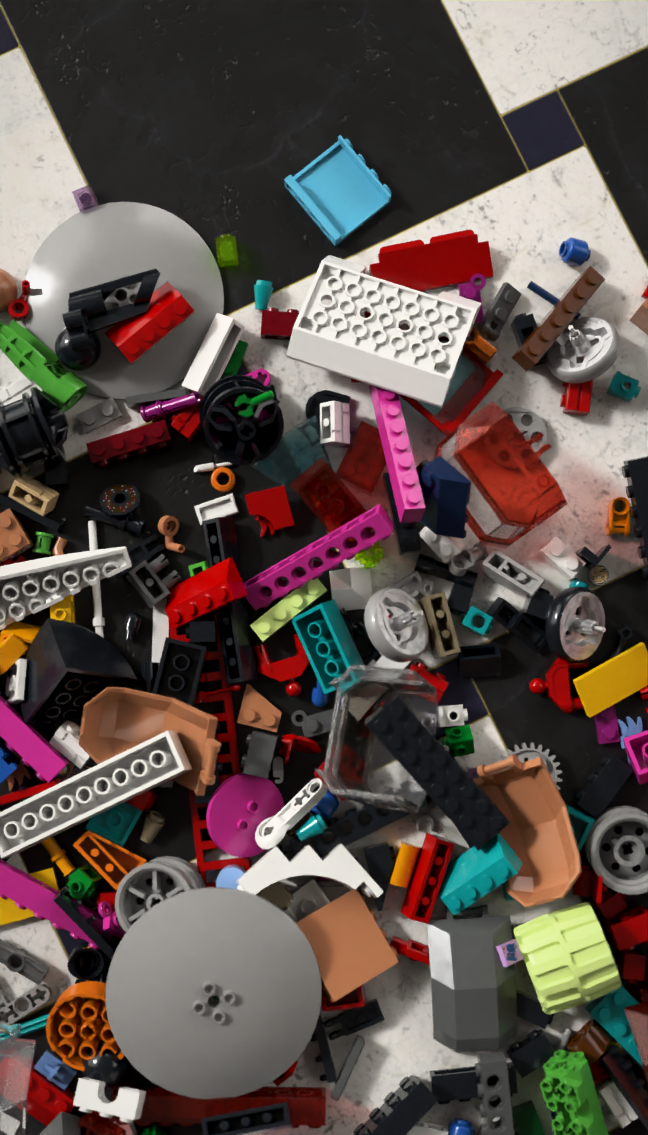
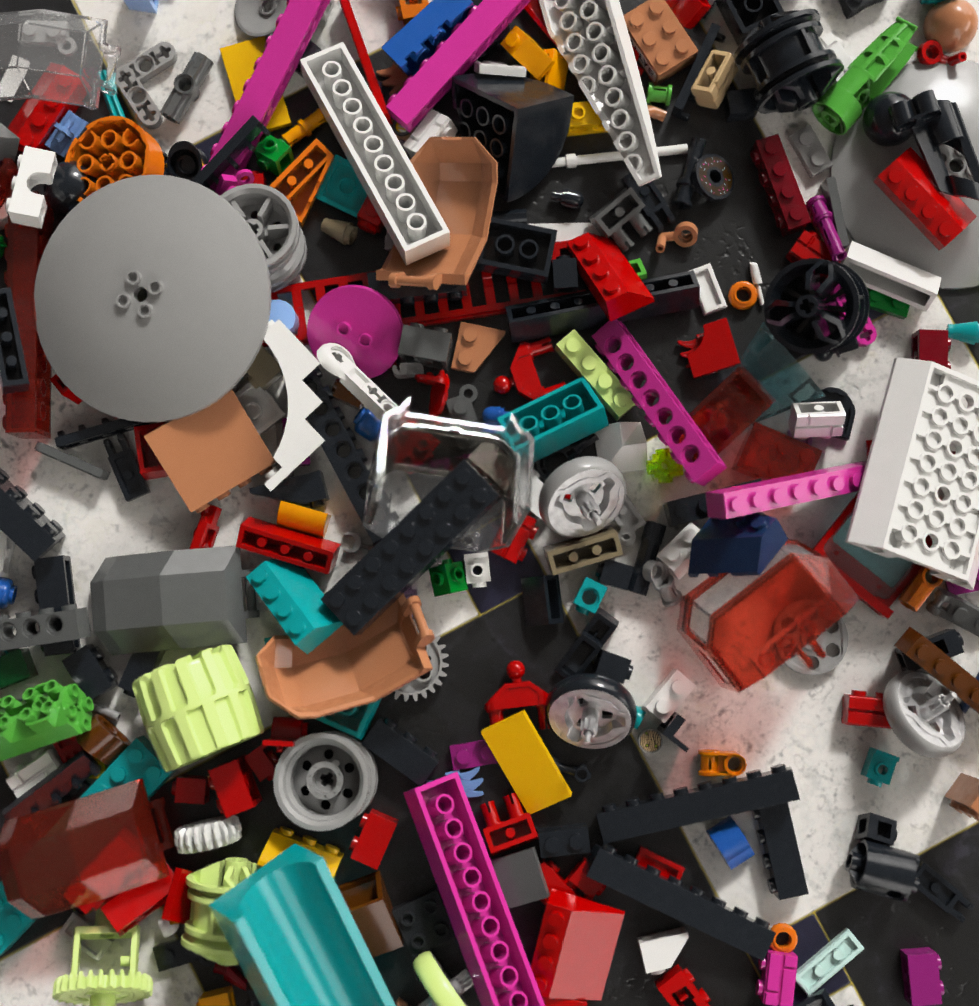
camera: 90 degrees right, 0 degrees up
red hinge [198,683,241,699] -> none
green bar [234,390,274,417] -> none
teal cone [295,814,328,842] -> none
light grey slope [482,549,545,597] -> none
lavender tile [496,939,523,967] -> none

